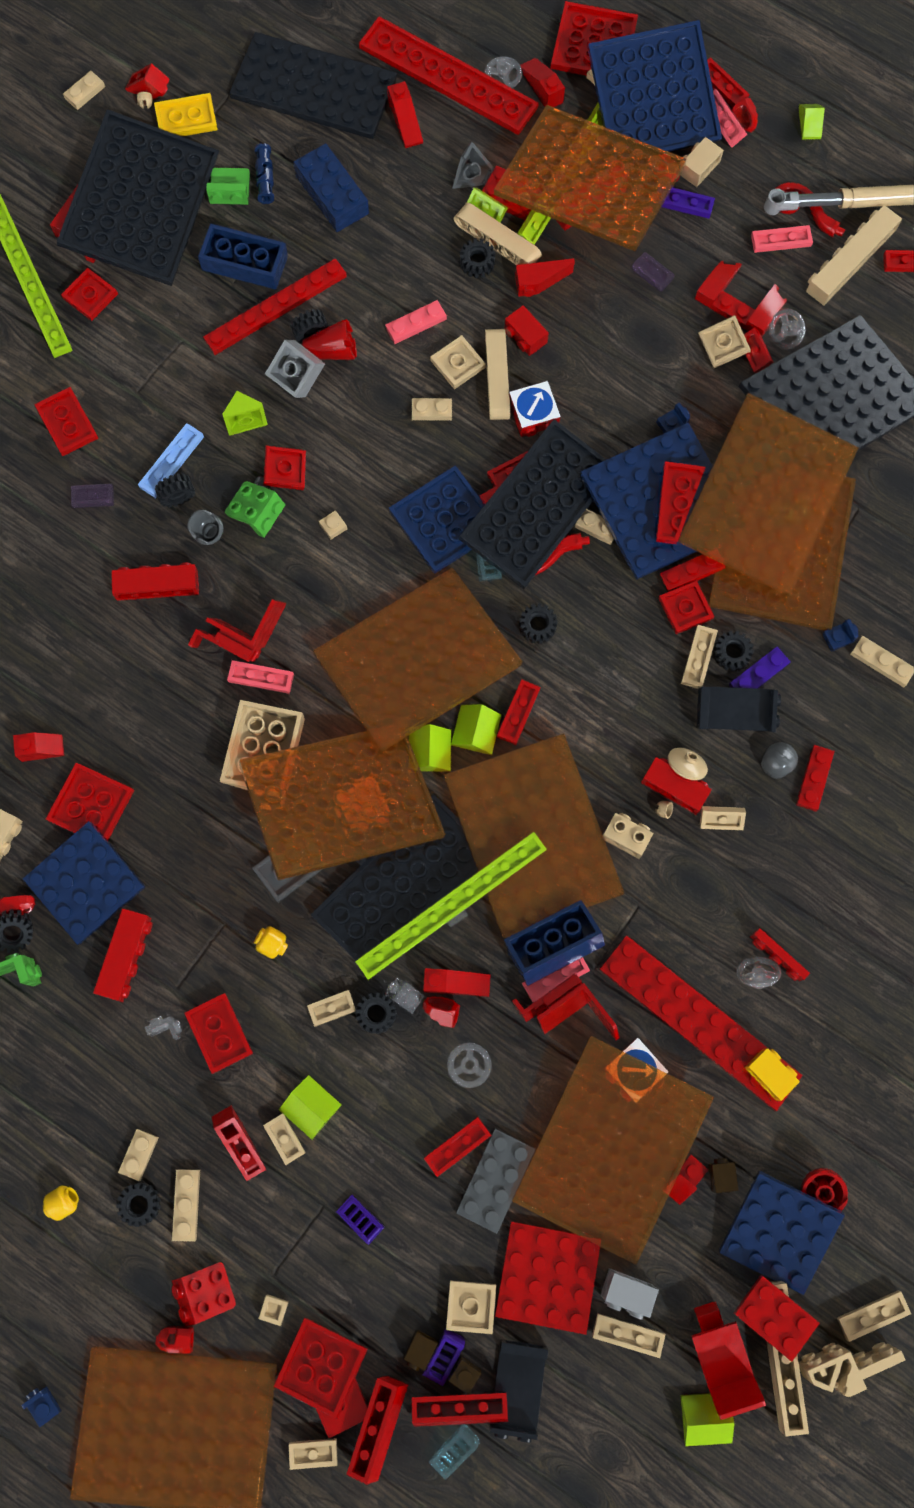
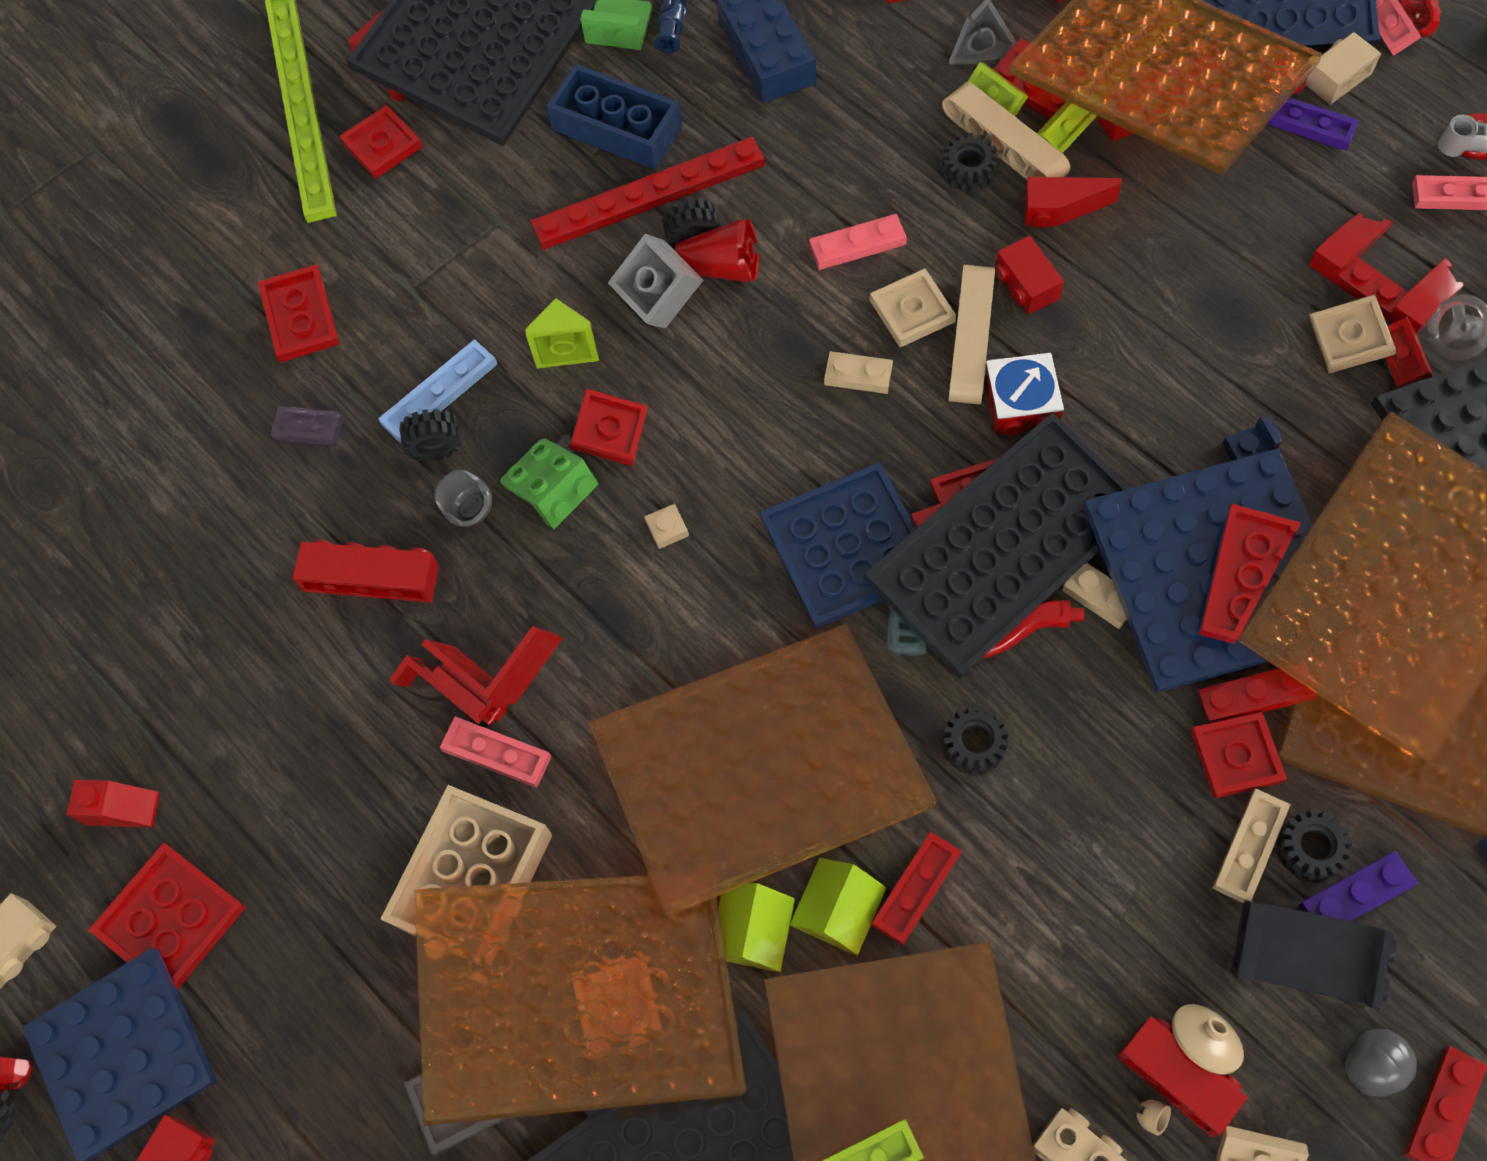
camera: 20 degrees right, 10 degrees down
clear purple plate [632,252,675,292] -> none

